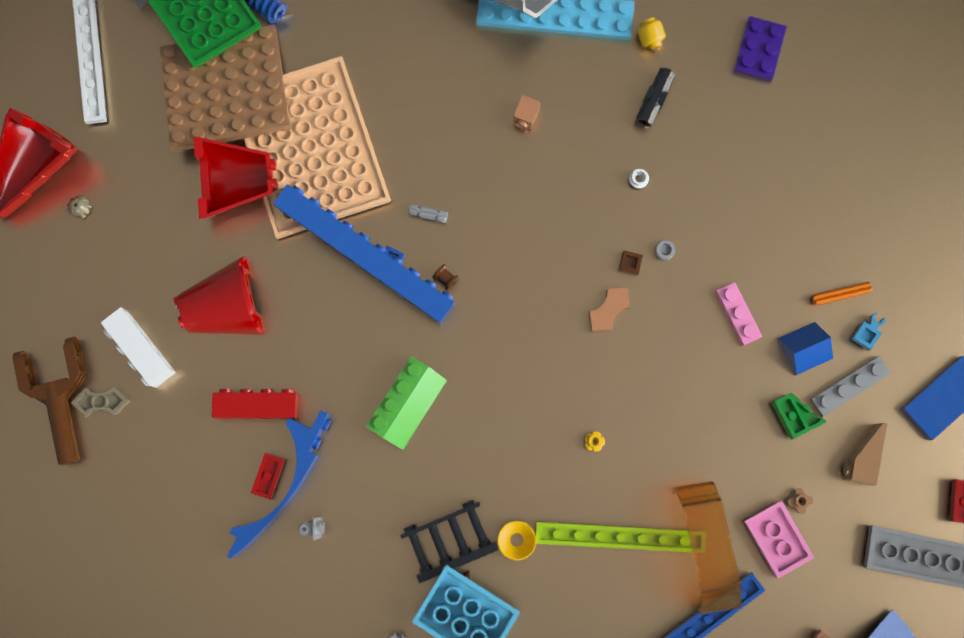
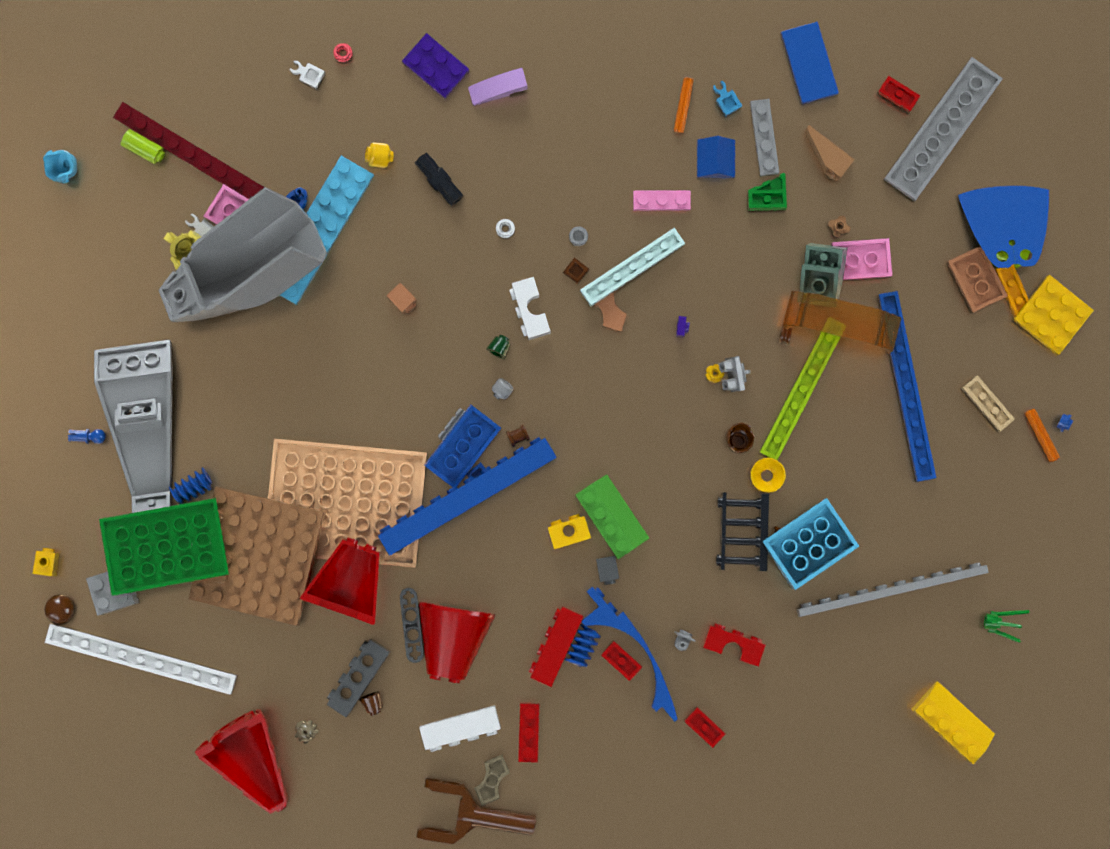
camera: 65 degrees left, 5 degrees up
none -> dark grey brick [327,639,391,717]
none -> reddish brown hat [359,691,382,716]
none -> dark grey beam [400,588,424,663]
none -> blue plate [424,404,501,487]
none -> lavender slope [468,68,528,106]
none -> dark green hat [486,334,510,359]
none -> light grey piece [492,378,513,400]
none -> white arch [509,277,551,340]
none -> red plate [518,703,539,763]
none -> yellow brick [548,514,591,550]
none -> blue piece [564,624,601,667]
none -> light aqua plate [580,228,685,306]
none -> dark grey brick [596,556,619,585]
none -> dark purple plate [676,316,690,338]
none -> red plate [684,707,726,748]
none -> red arch [702,623,766,667]
none -> light grey hips [719,356,751,392]
none -> reddish brown hair [726,422,755,454]
none -> reddish brown bush [779,326,792,345]
none -> sand green slope [799,243,847,308]

